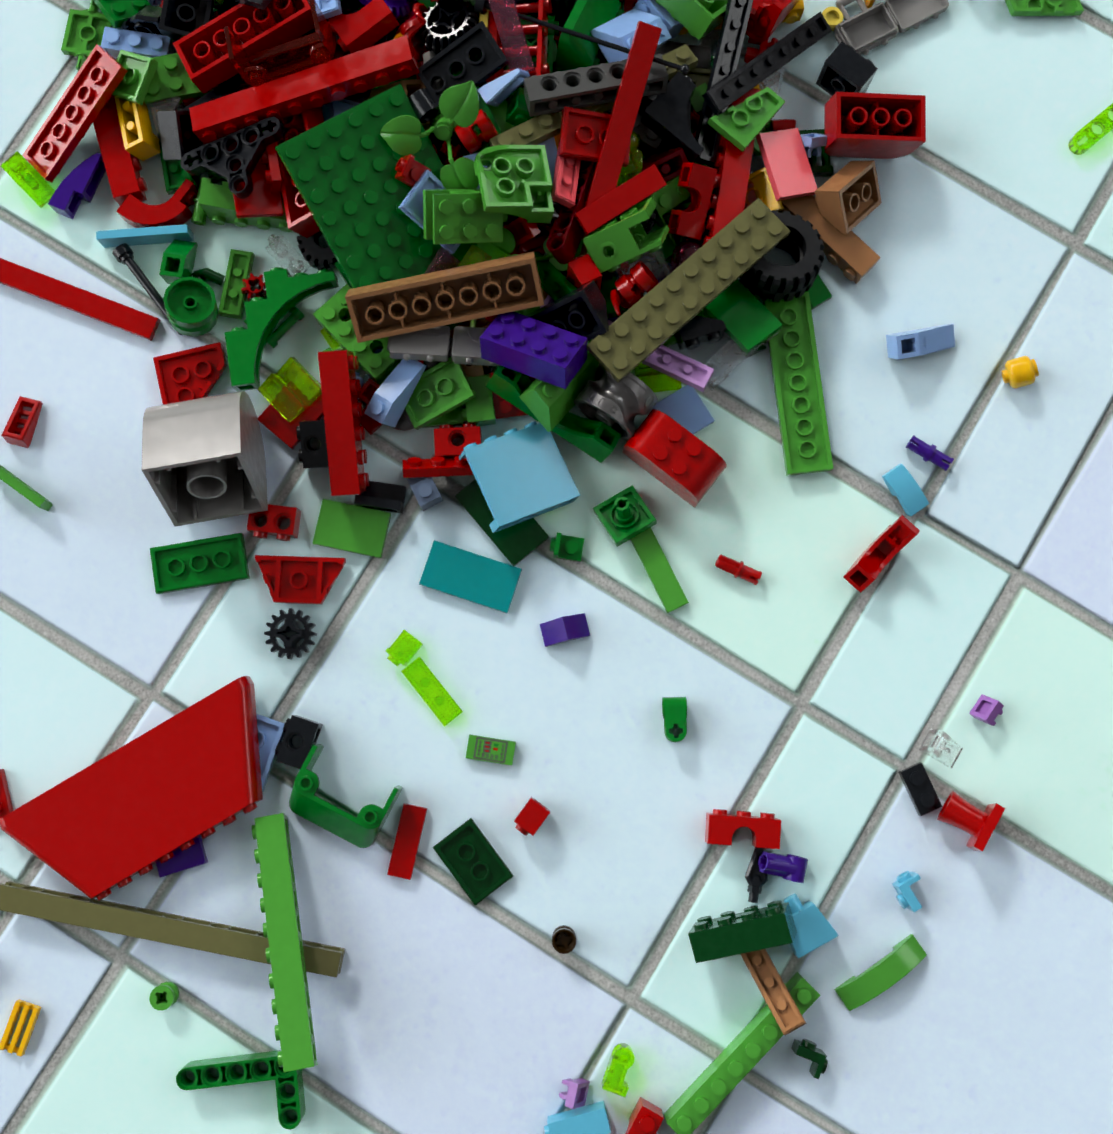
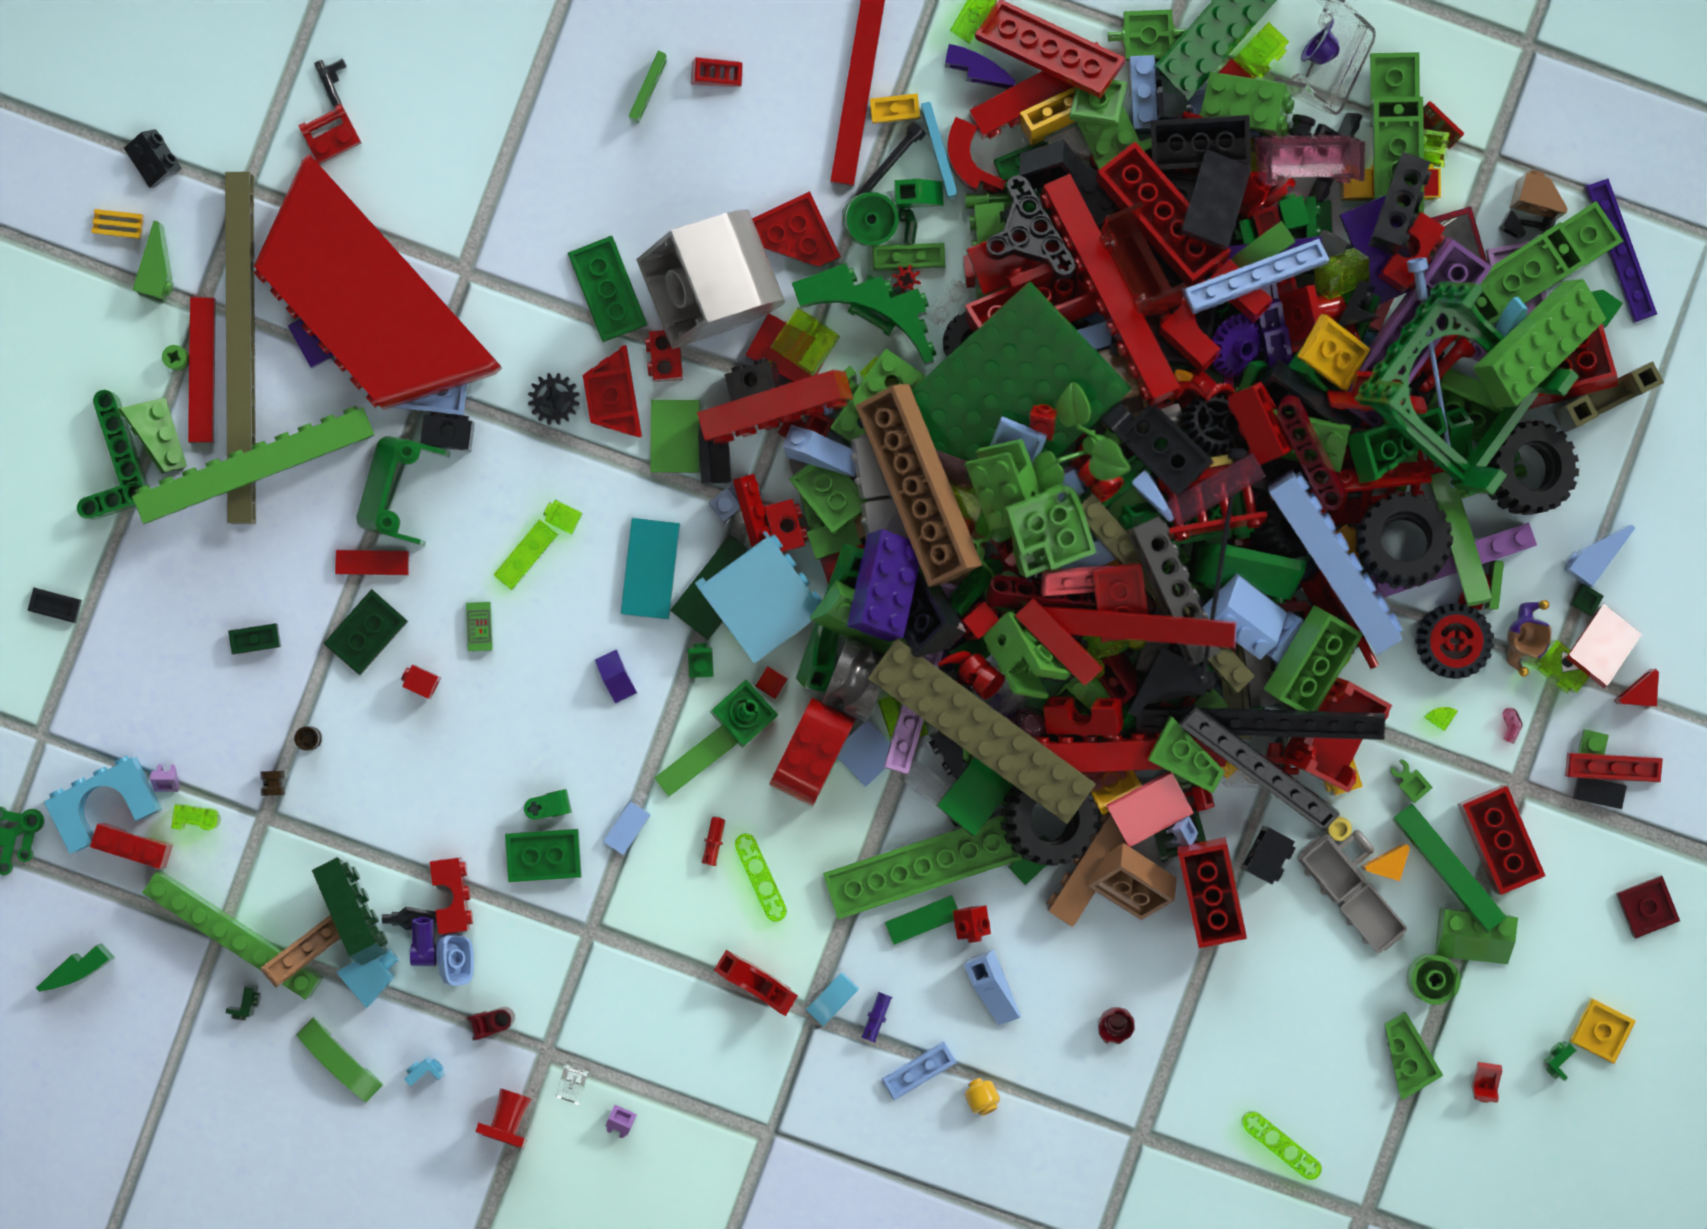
camera: 80 degrees right, 5 degrees up
black plate [898,762,942,816] -> none
none -> bright green wing [118,398,187,474]
none -> bright green slope [132,221,174,301]
none -> red tile [188,297,216,443]
none -> dark green plate [228,623,281,655]
none -> dark brown wheel [260,771,285,796]
none -> light blue piece [436,933,474,986]
none -> dark red piece [466,1007,515,1041]
none -> green plate [505,829,582,882]
none -> light blue tile [603,801,651,855]
none -> clear neon green beam [735,833,787,922]
none -> red slope [755,666,788,699]
none -> yellow plate [870,93,920,124]
none -> light blue tile [881,1041,957,1100]
none -> green tile [885,895,958,945]
none -> red brick [953,905,991,943]
none -> tile [963,255,975,288]
none -> dark red hair [1098,1007,1135,1044]

